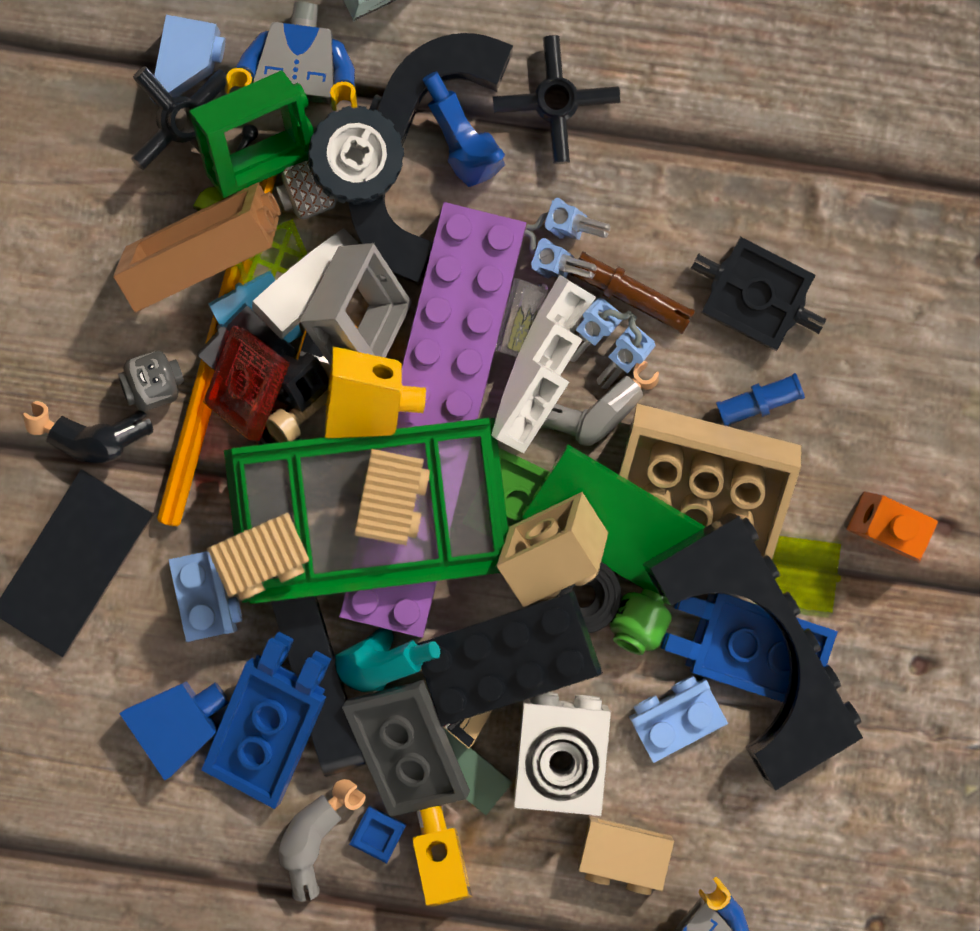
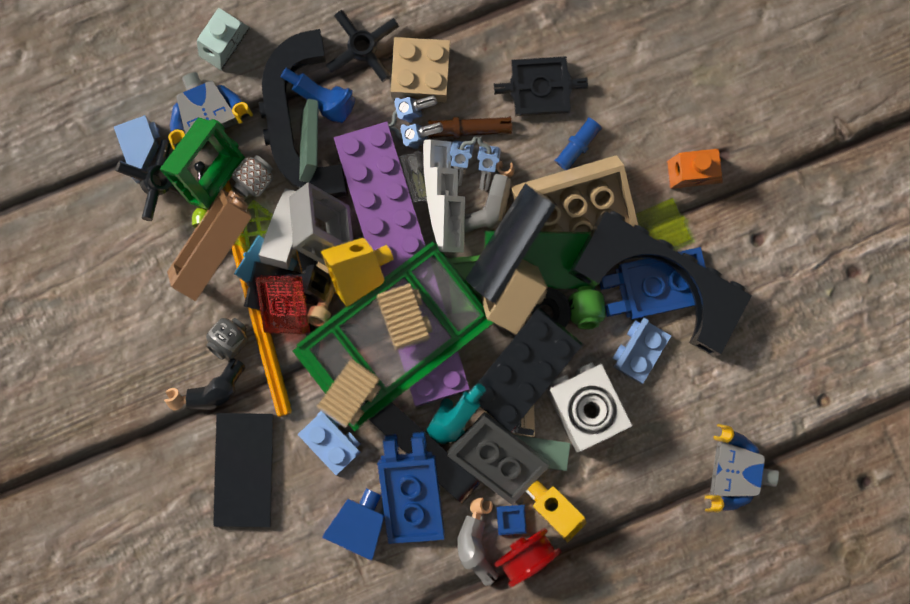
camera: 35 degrees left, 5 degrees down
black wheel [308,106,404,205] -> none
tan brick [578,816,674,895] -> none
none -> sand green tile [299,99,318,182]
none -> tan brick [391,37,450,102]
none -> black slope [465,183,556,304]
none -> red wheel [494,528,562,588]

